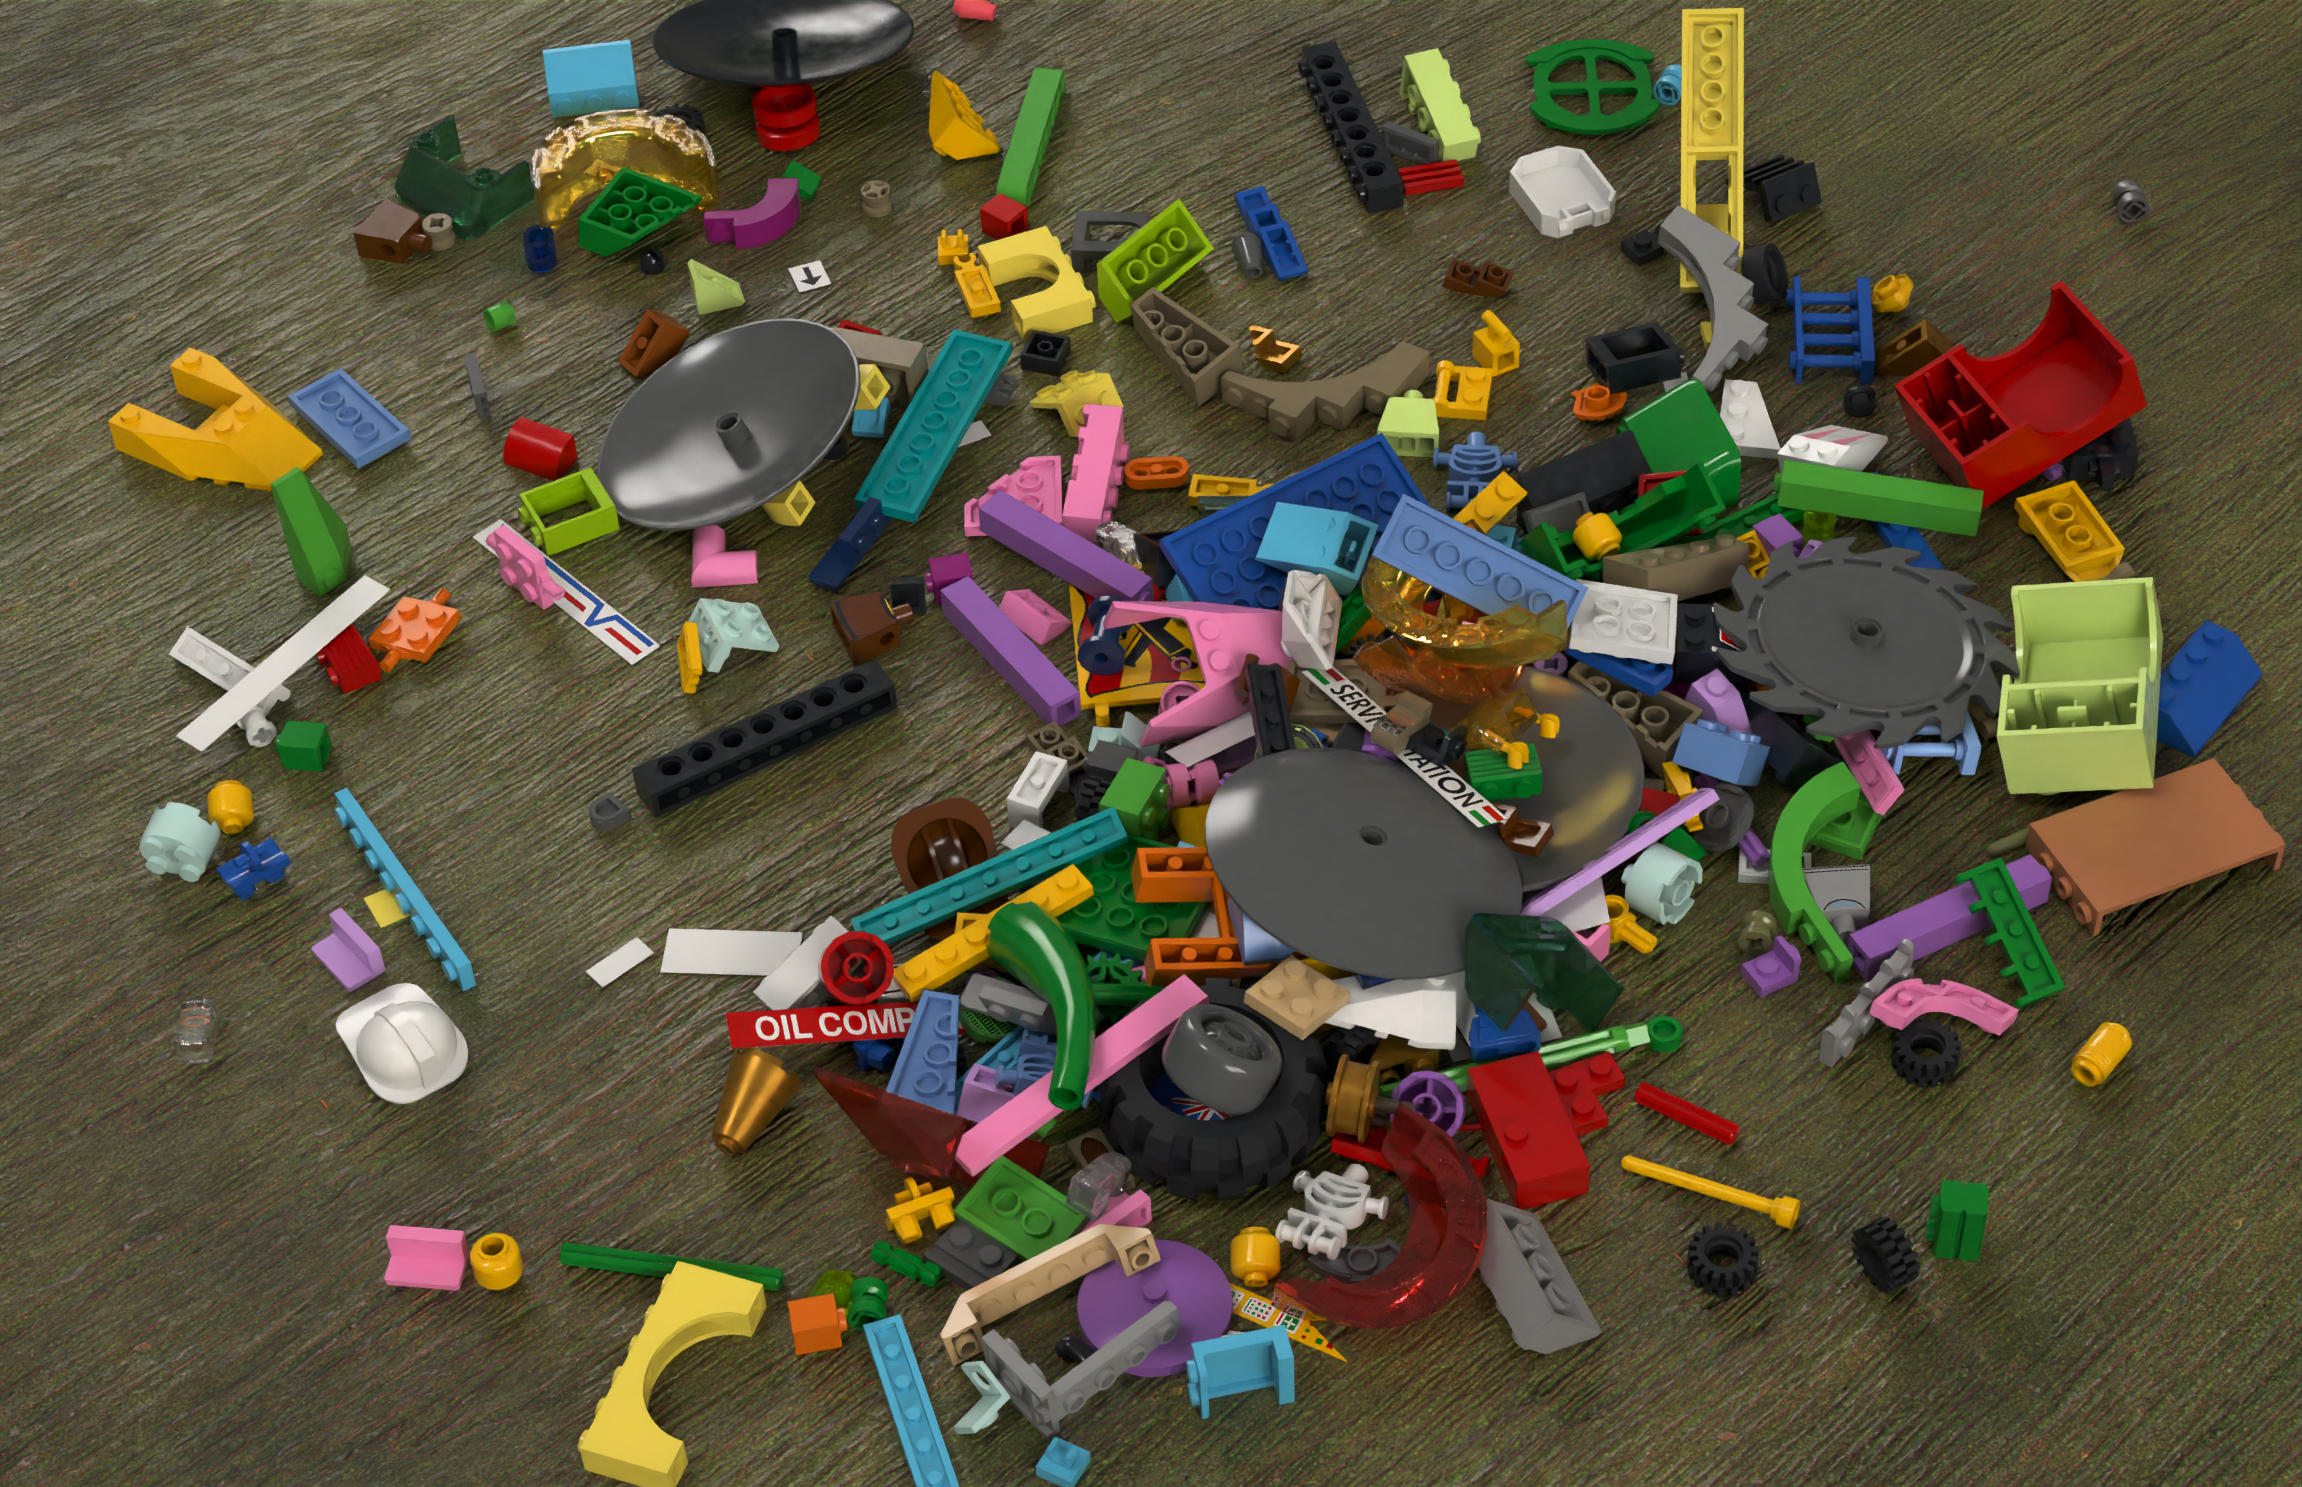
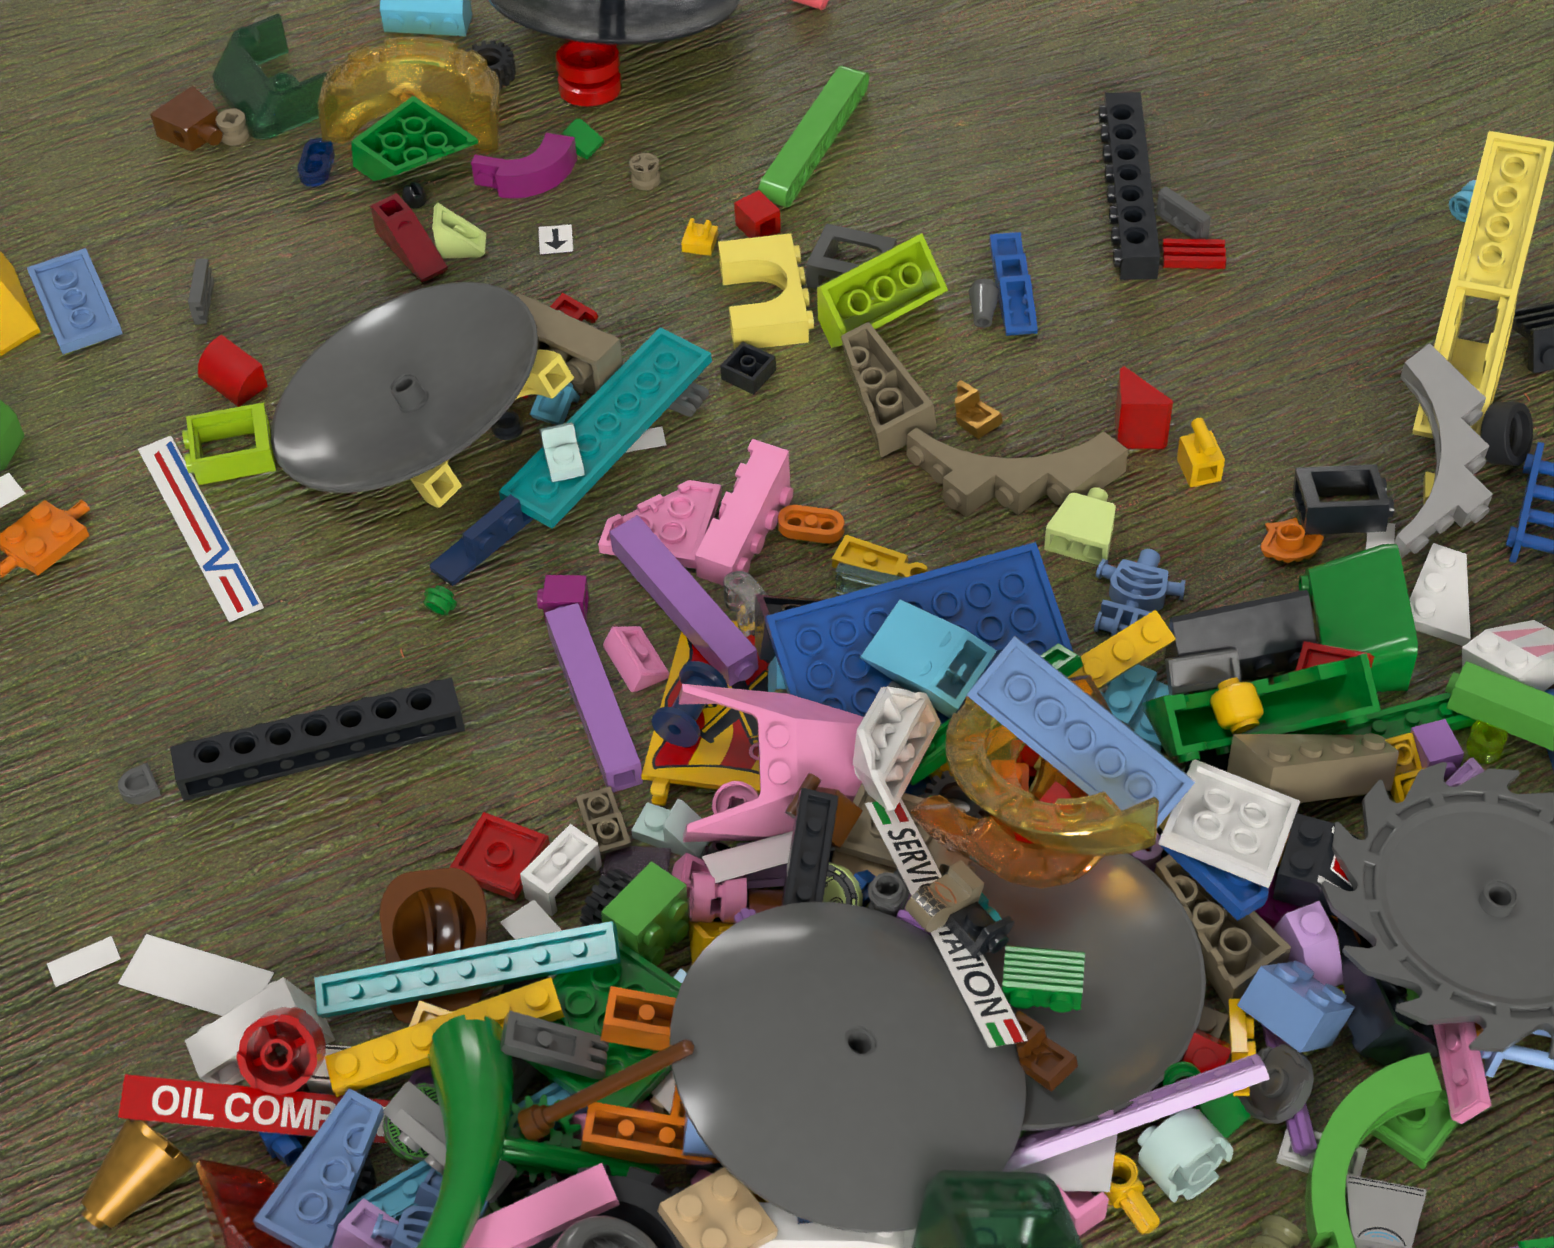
camera: 15 degrees right, 5 degrees up
bright green hose [483,301,516,332] -> none
bright pink plate [485,525,565,610] -> none
dark orange slope [618,308,690,378] -> none
yellow tile [677,622,703,694] -> none
light aqua bracket [688,598,779,673] -> none
bright pink brick [691,525,758,588] -> none
reddish brown torso [829,592,914,666] -> none
black tile [890,574,926,613] -> none
yellow wedge [929,70,1001,160] -> none
yellow plate [953,253,1001,318] -> none
light yellow bracket [1030,370,1124,437] -> none
dark grey brick [1083,740,1138,779] -> none
yellowish green wedge [1399,48,1481,162] -> none
yellow plate [1432,360,1493,420] -> none
reddish brown slope [1442,259,1514,296] -> none
clear yellow torso [1450,687,1560,769] -> none
white piece [1509,146,1616,238] -> none
green window [1526,39,1660,135] -> none
black plate [1621,221,1664,267] -> none
none -> dark red slope [370,193,448,283]
none -> green plate [423,585,457,616]
none -> red plate [449,812,550,901]
none -> dark grey hinge [501,1010,609,1079]
none -> reddish brown piece [518,1039,695,1141]
none -> light aqua slope [539,422,585,482]
none -> dark grey cone [868,872,907,917]
none -> red slope [1115,366,1173,449]

